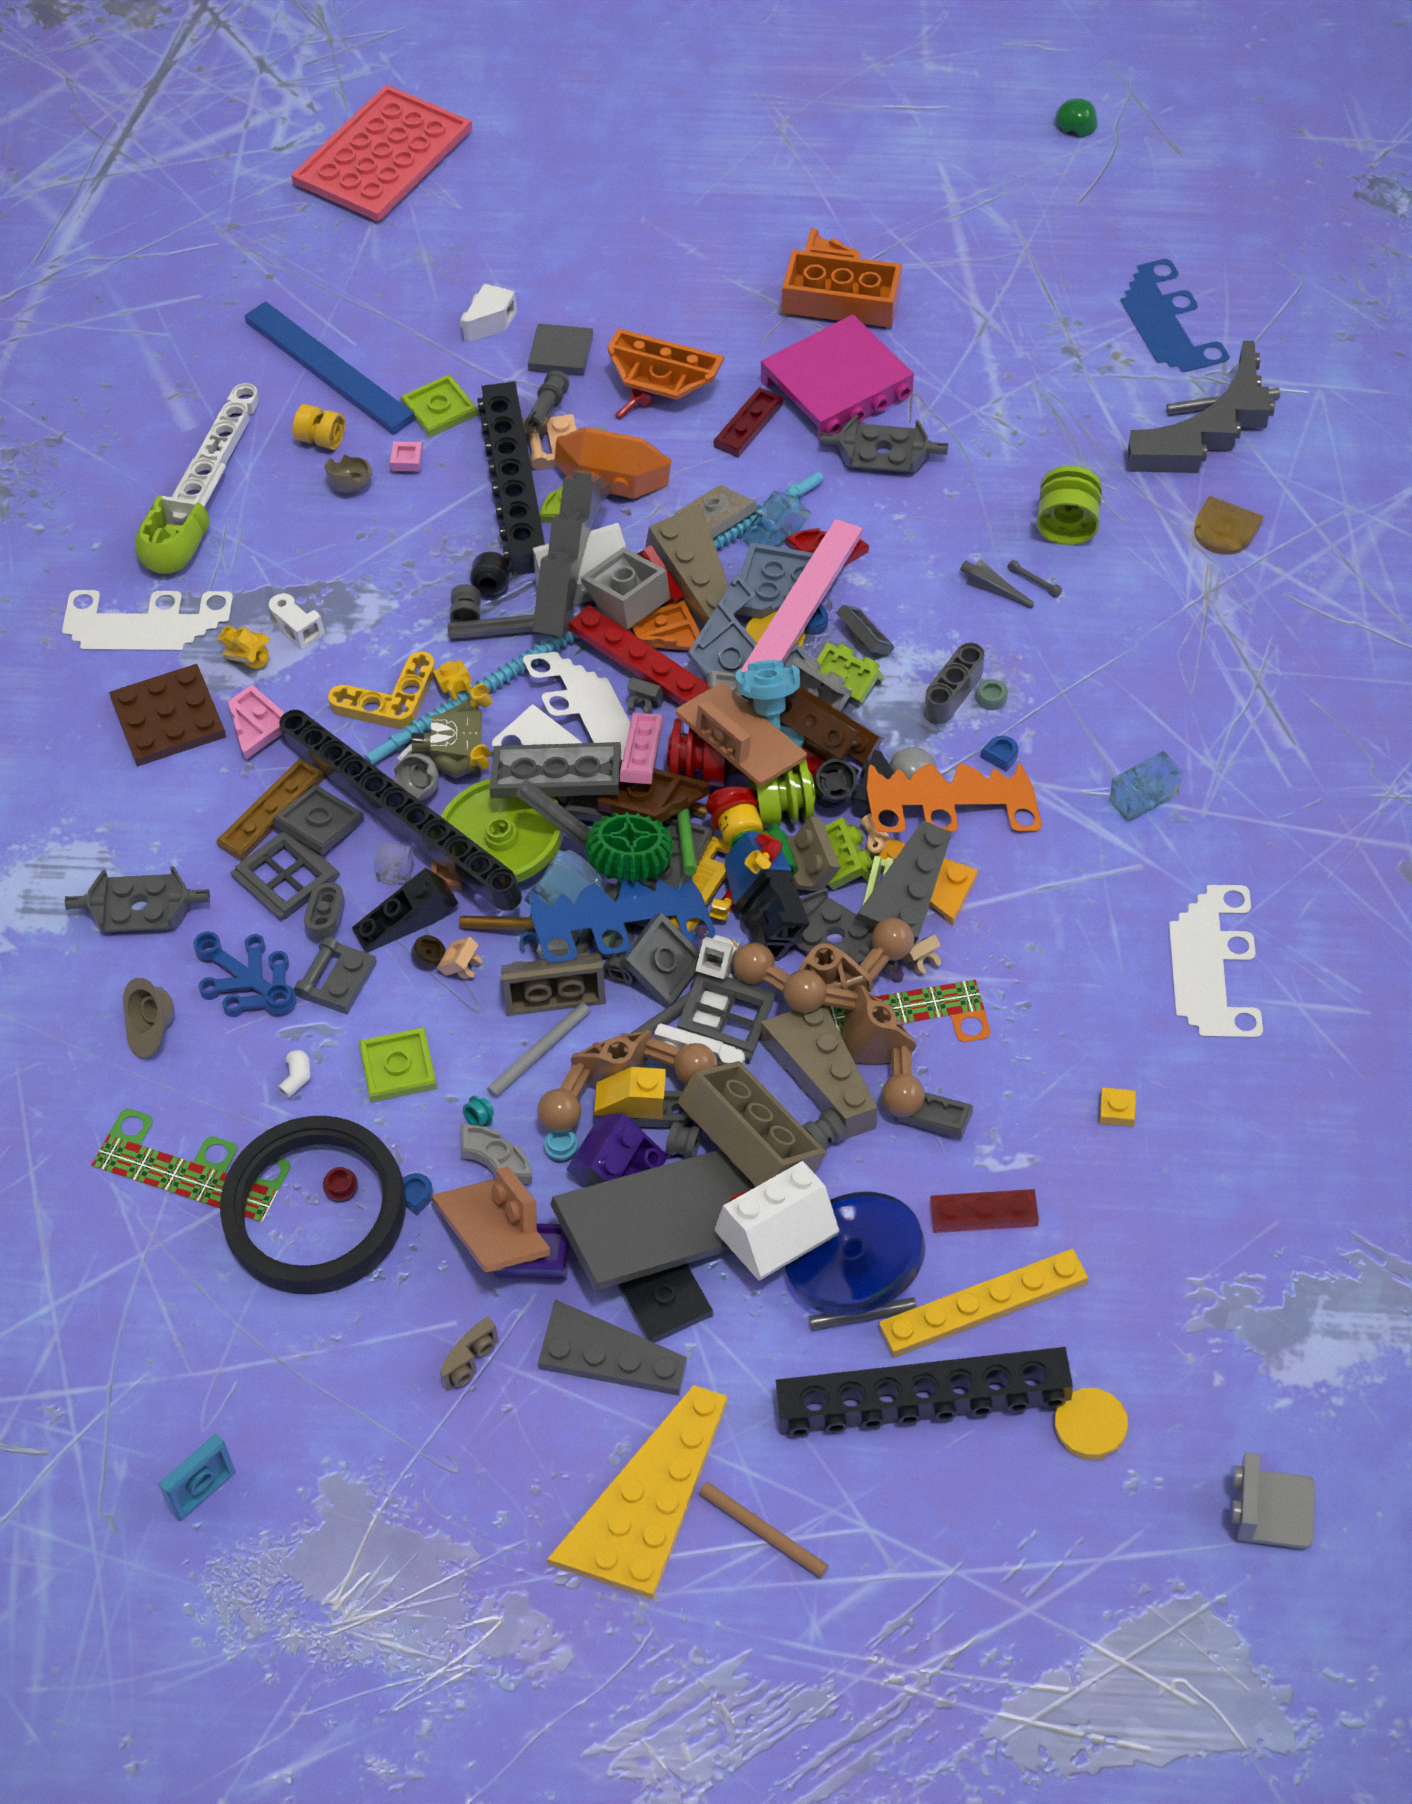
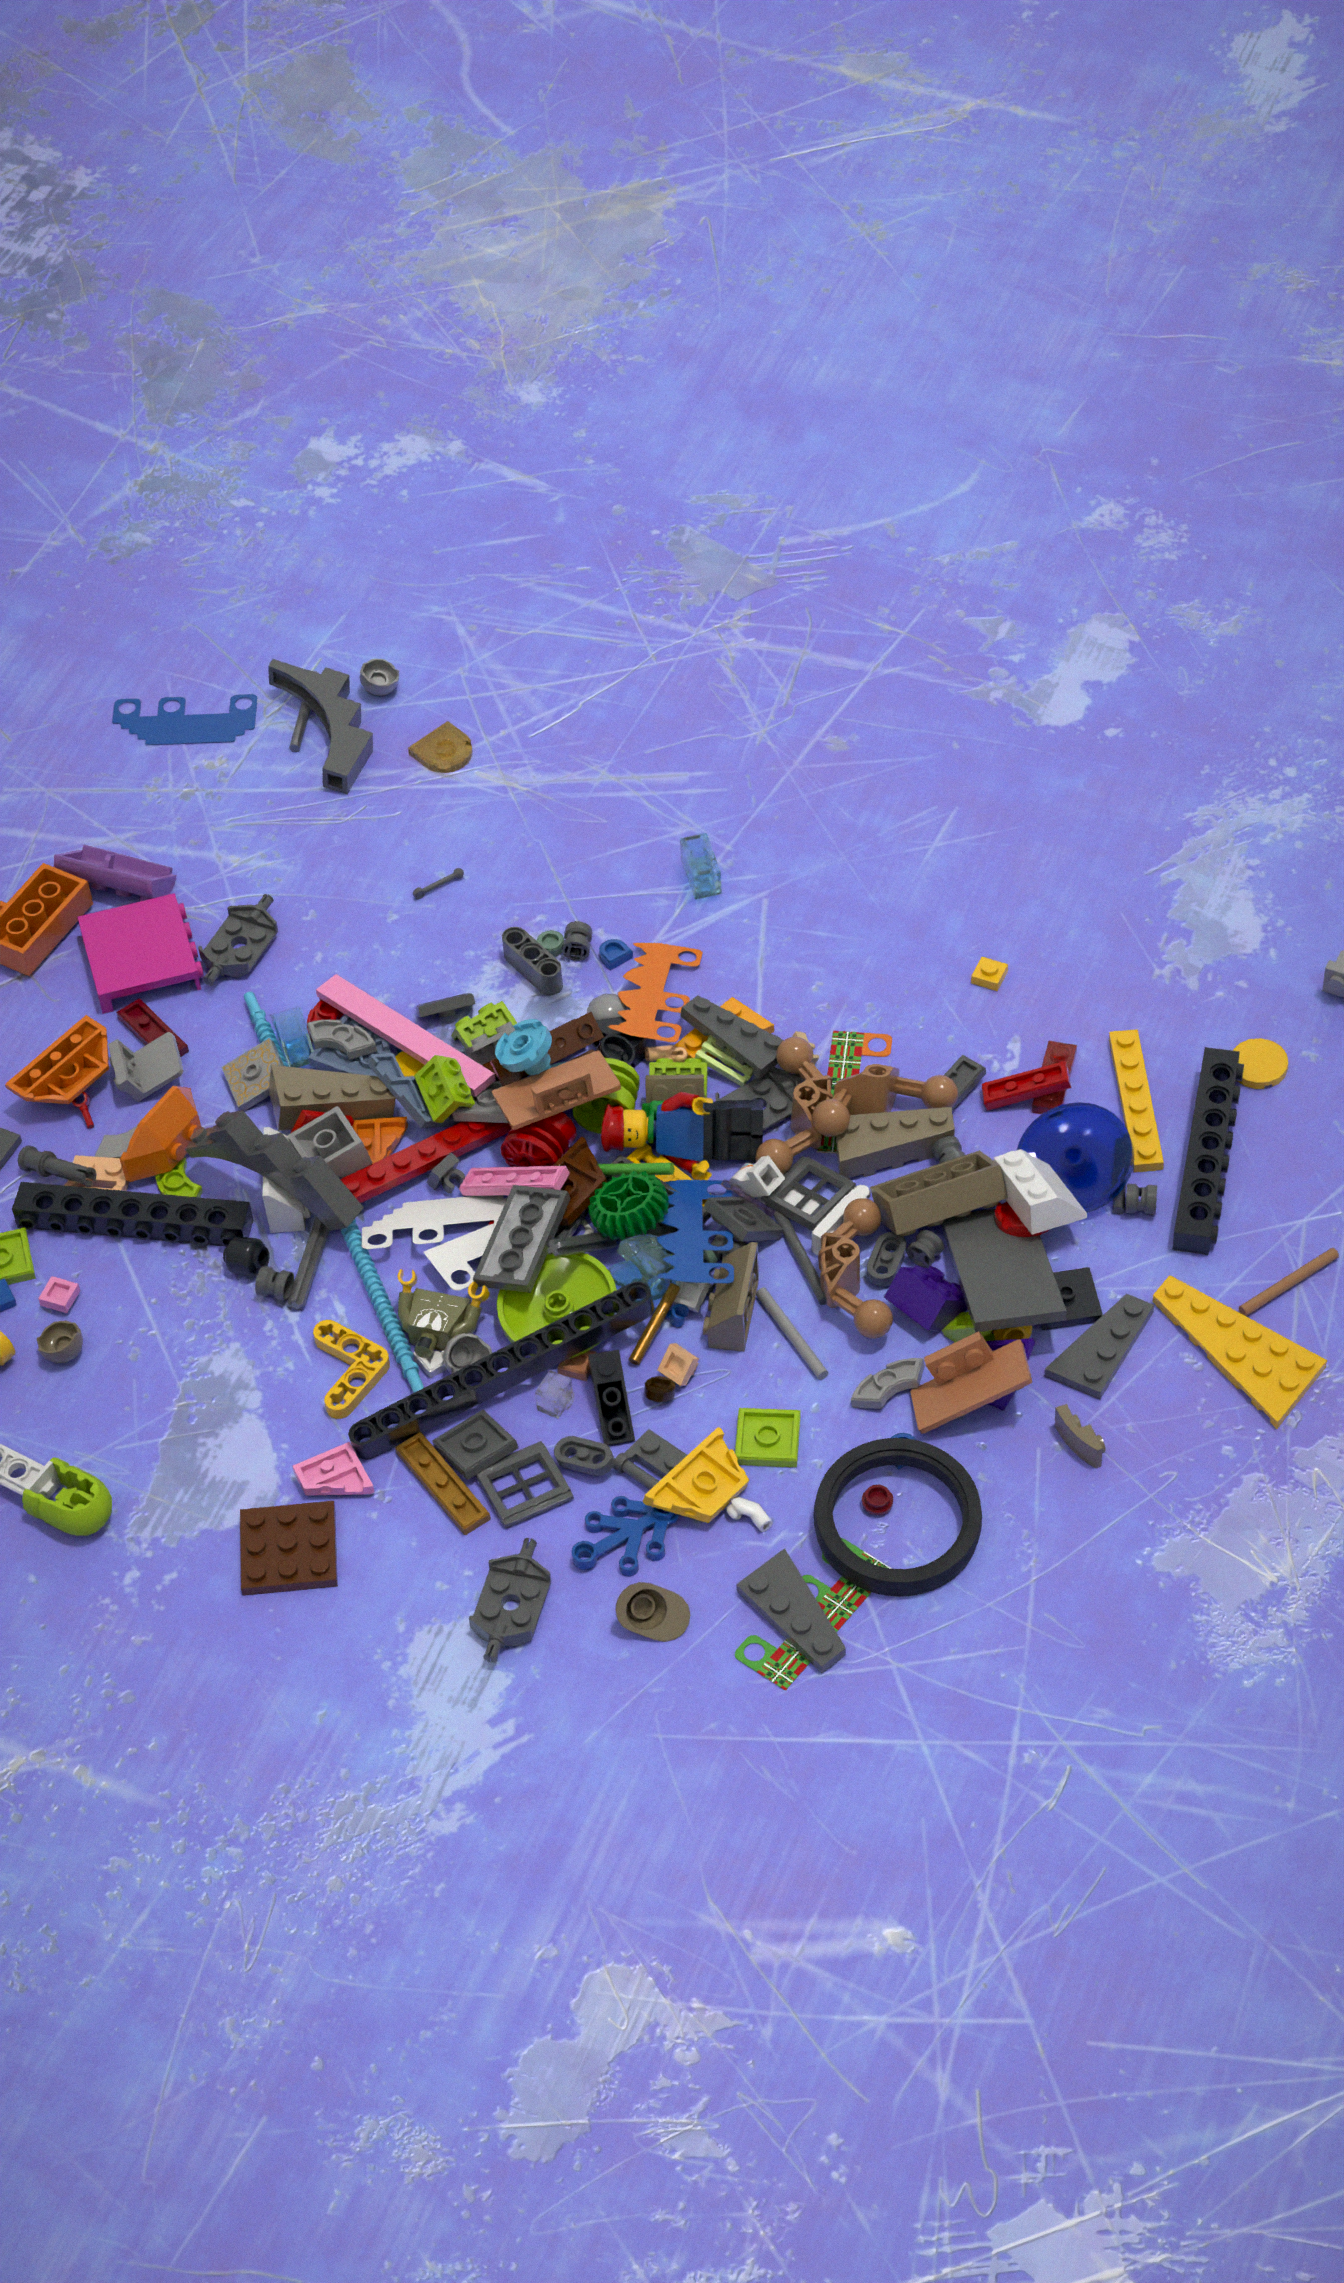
camera: 70 degrees left, 5 degrees down
white piece [62,590,233,650] -> none
dark azure tile [158,1433,236,1521] -> none
yellow hips [216,625,270,669] -> none
white leg [269,593,325,650] -> none
yellow plate [433,659,472,700] -> none
teal plate [463,1095,494,1126] -> none
medium azure plate [544,1130,578,1161] -> none
yellow slope [594,1067,666,1120] -> none
dark grey piece [960,559,1034,608] -> none
lime wheel [1036,465,1102,546] -> none
white piece [1169,885,1263,1037] -> none
none -> medium lavender container [53,845,177,901]
none -> light grey bracket [108,1032,184,1102]
none -> light grey tile [307,1020,377,1059]
none -> light grey hair [360,659,399,696]
none -> lime bracket [414,1055,475,1123]
none -> dark grey wheel [562,921,593,961]
none -> yellow wing [642,1427,749,1523]
none -> dark grey wing [736,1548,846,1673]
none -> red tile [982,1061,1071,1111]
none -> dark grey wheel [1125,1183,1157,1215]

